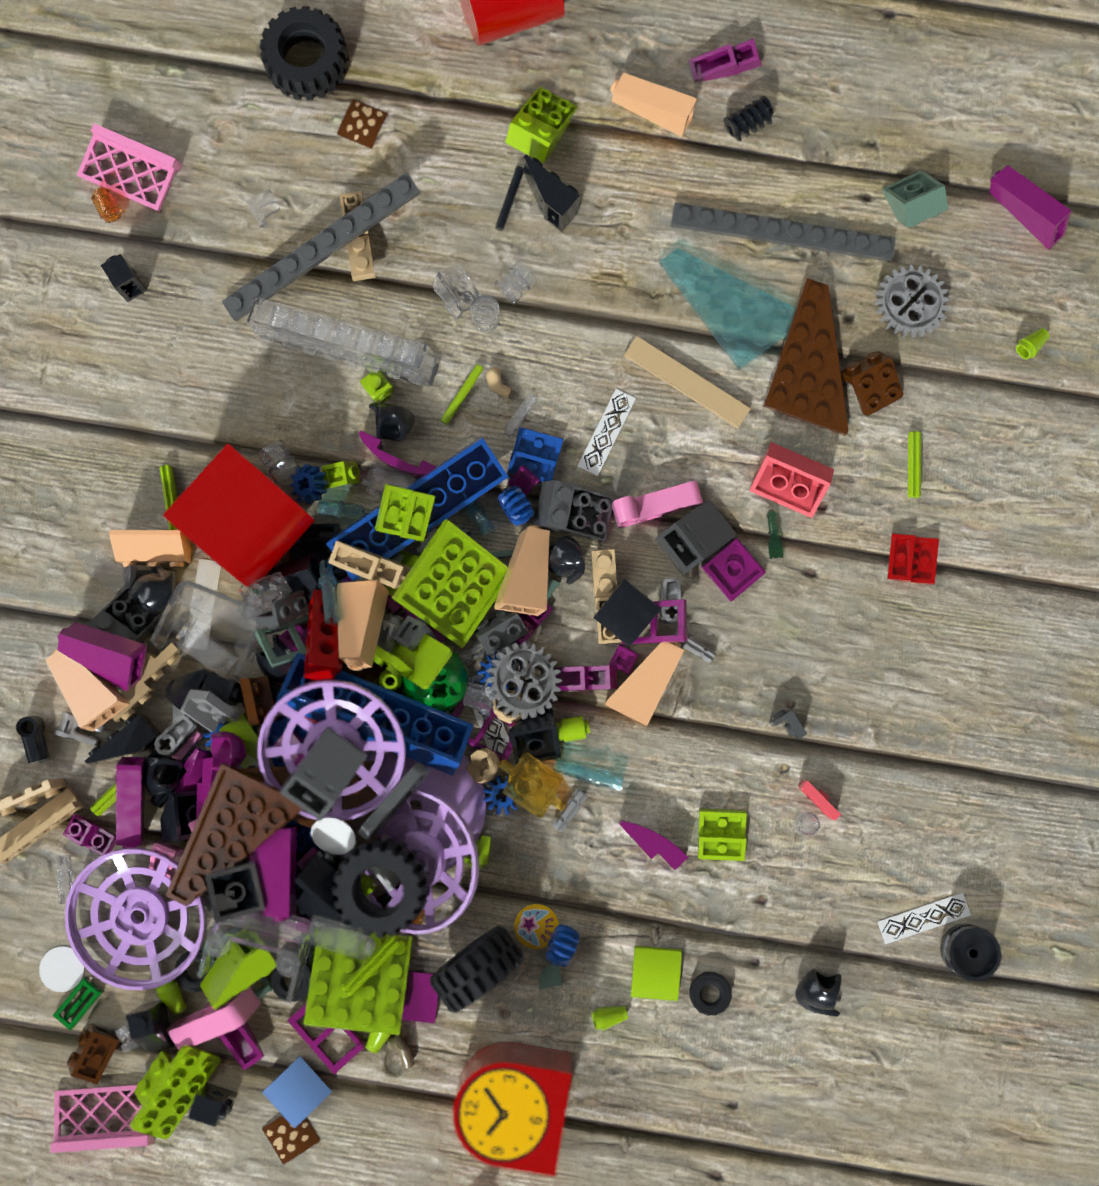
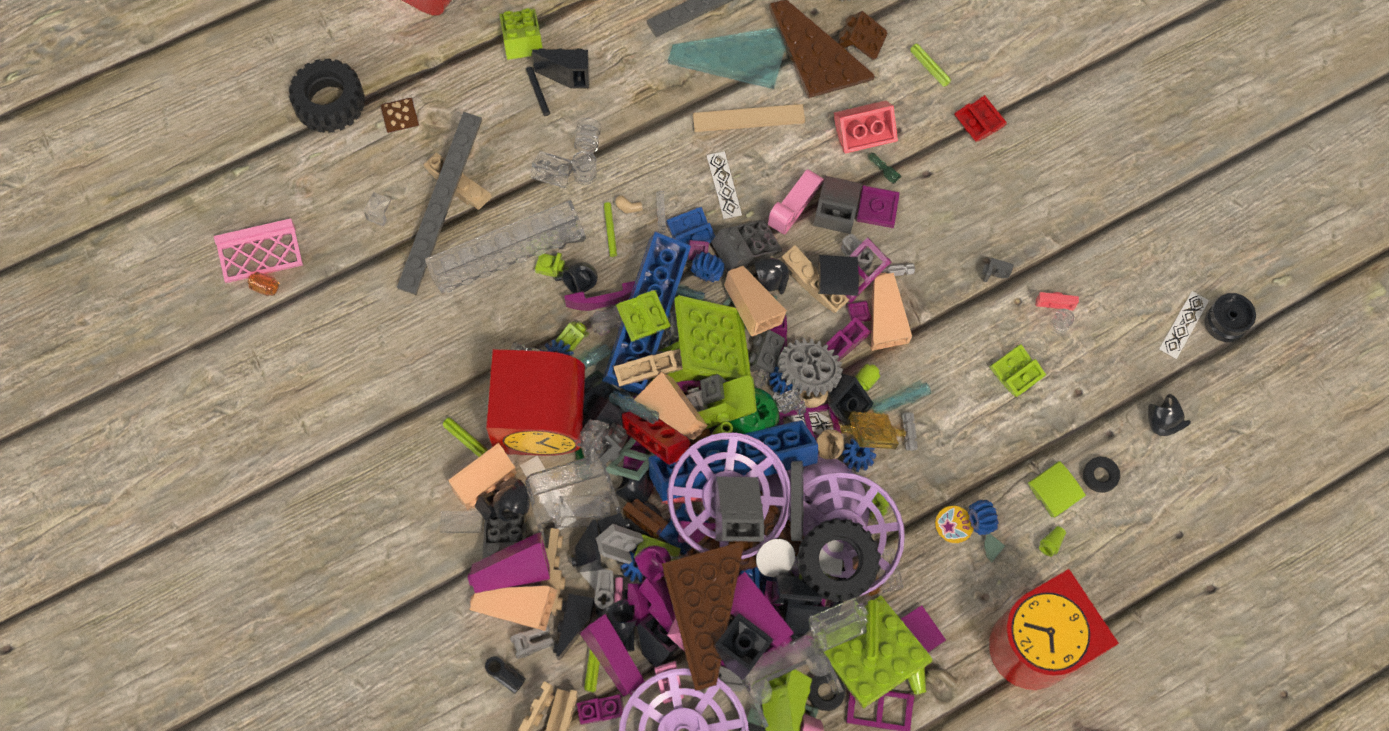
camera: 40 degrees left, 15 degrees down
black brick [101,253,147,302] -> none
black tyre [430,925,524,1013] -> none
magenta slope [619,820,689,870] -> none

